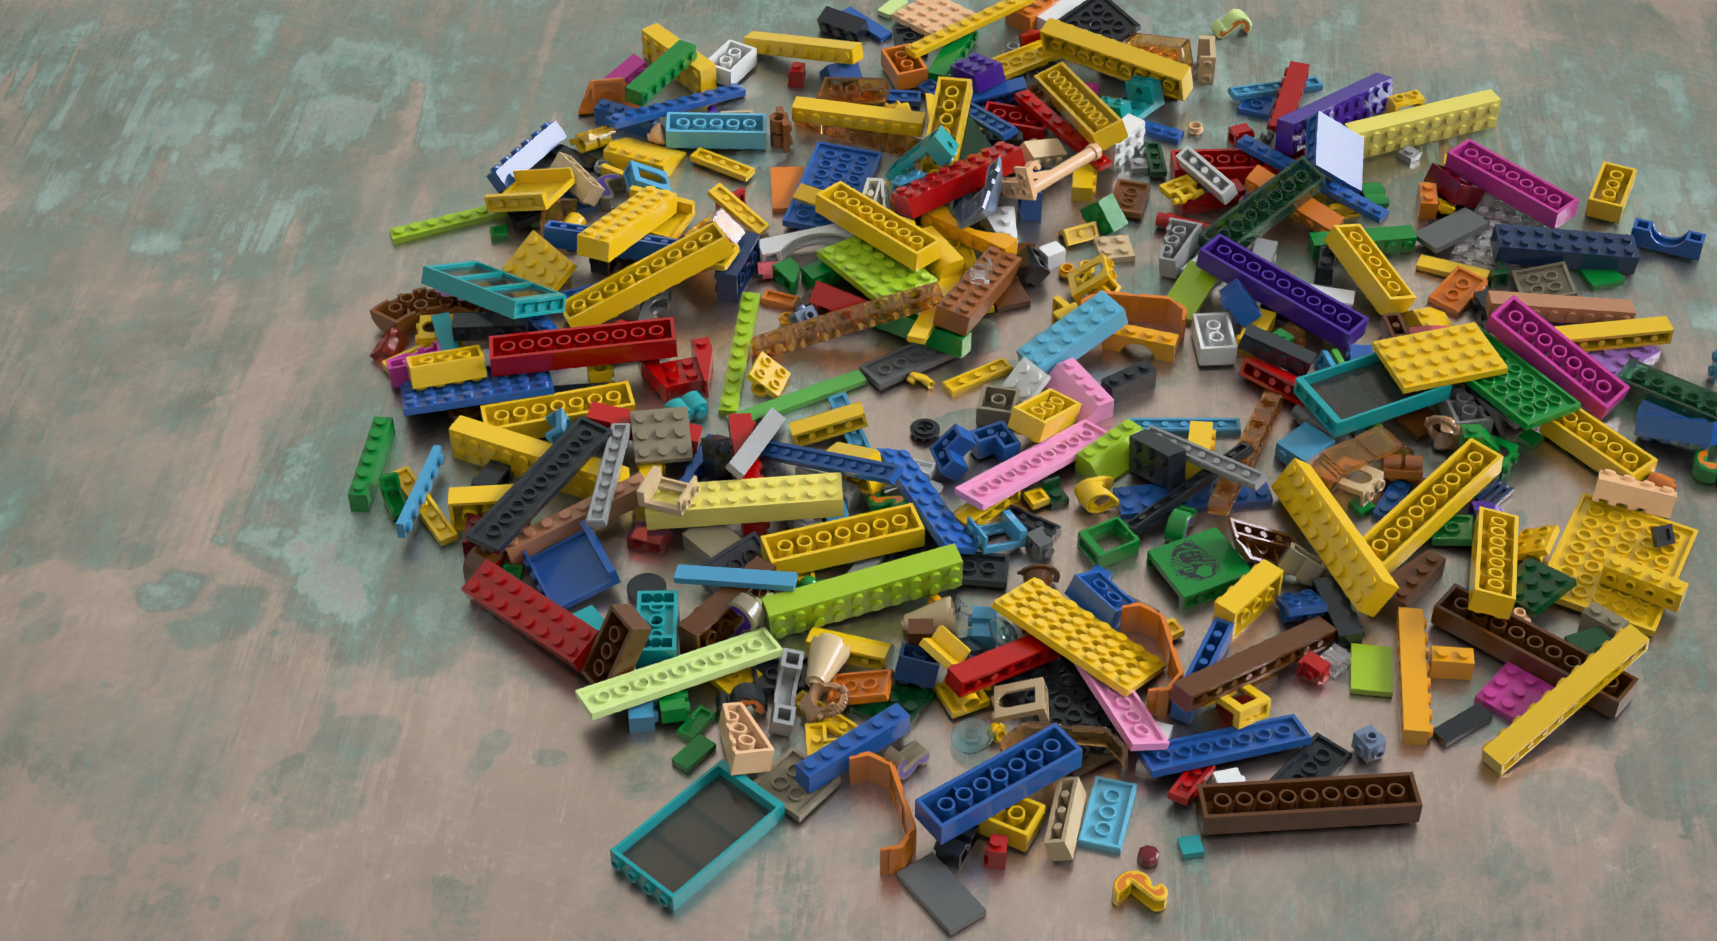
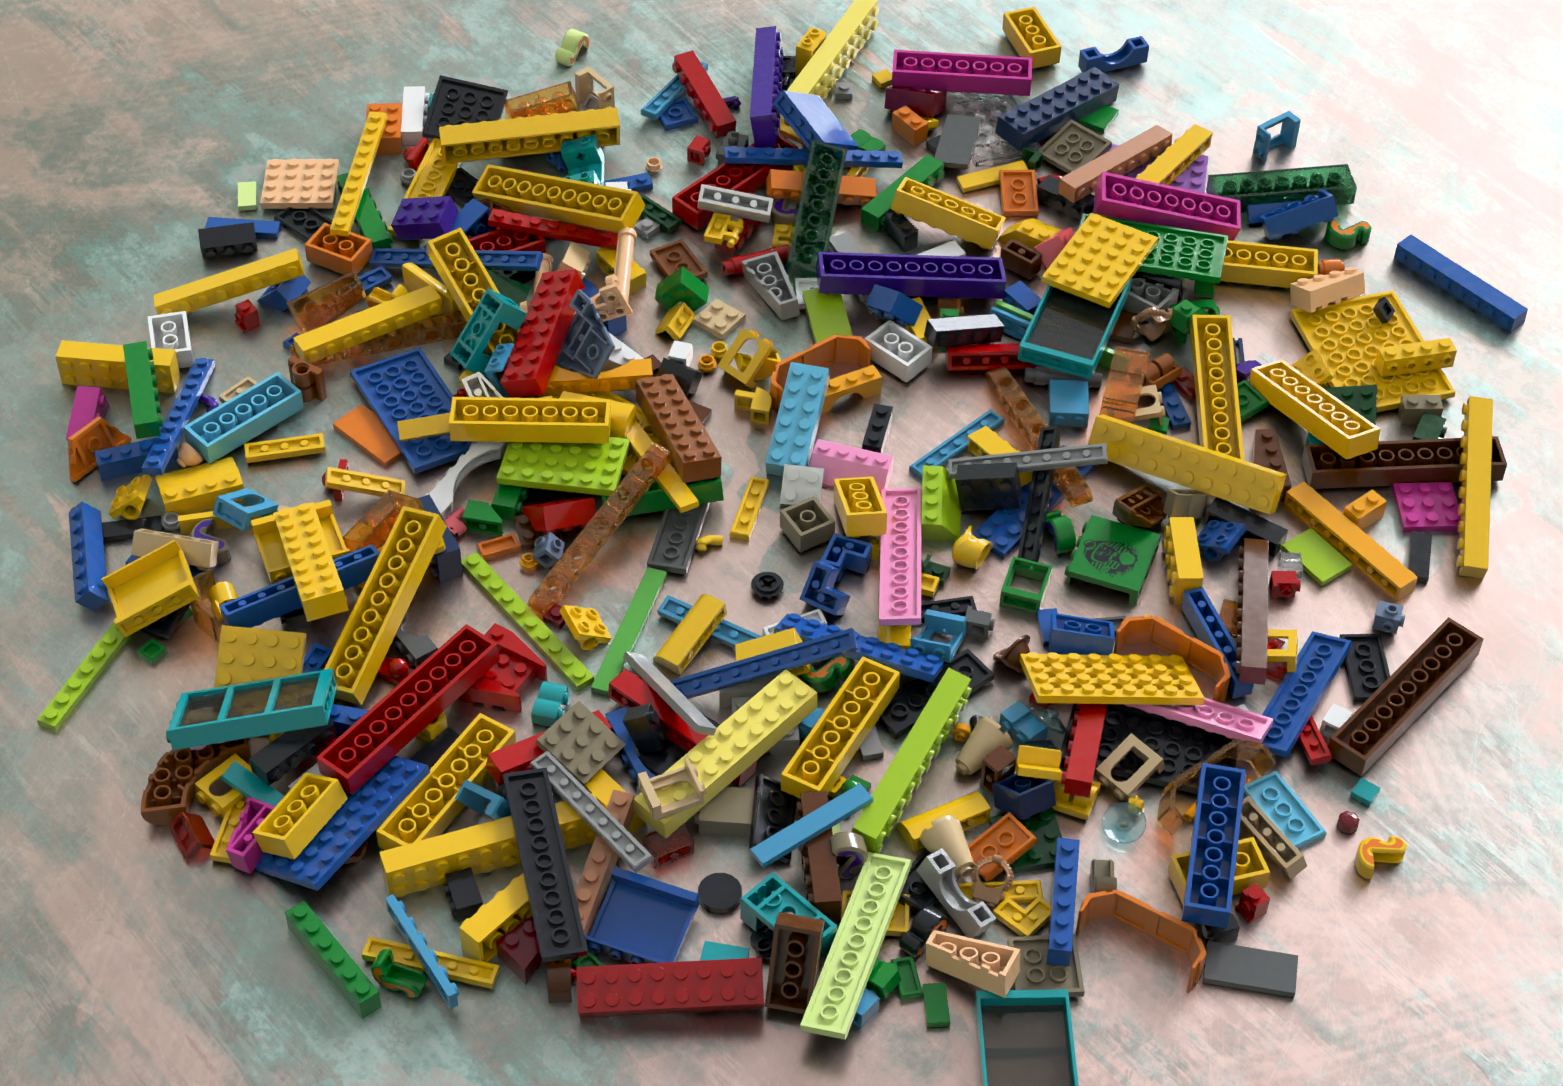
camera: 45 degrees left, 5 degrees up
clear panel [969,258,993,285] -> none

